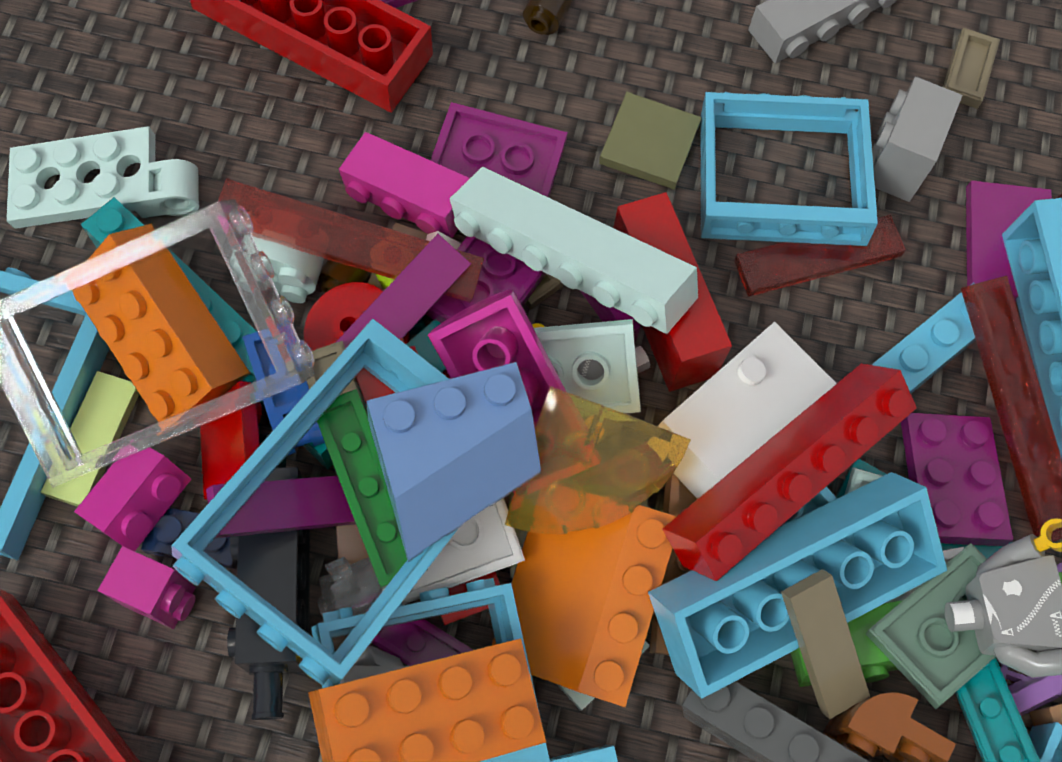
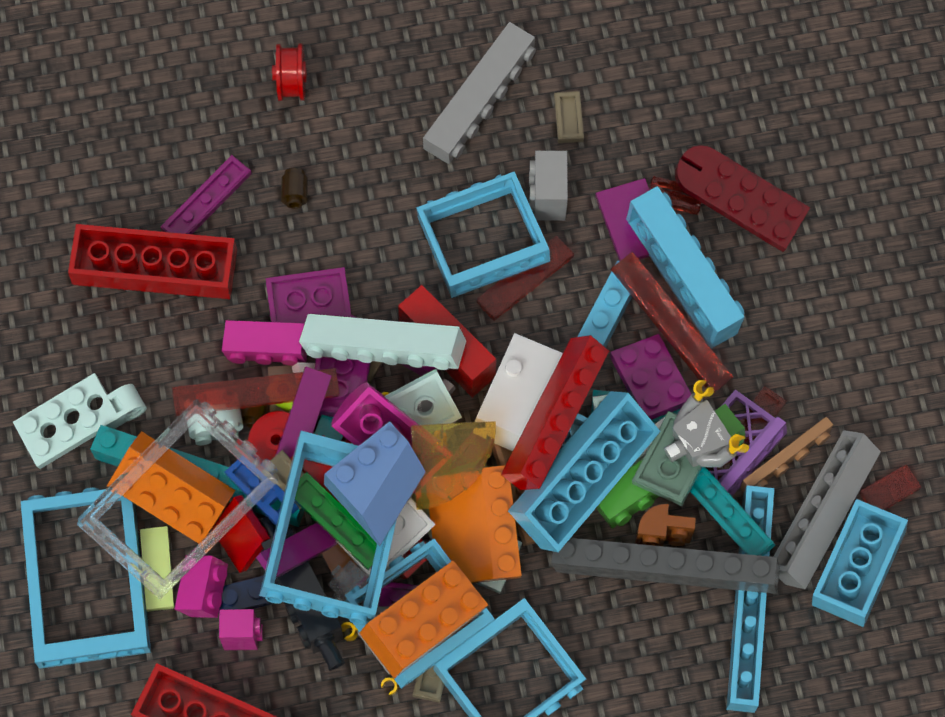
camera: 20 degrees left, 0 degrees up
olive tile [599,92,702,190] -> none
dark tan tile [781,569,870,719] -> none

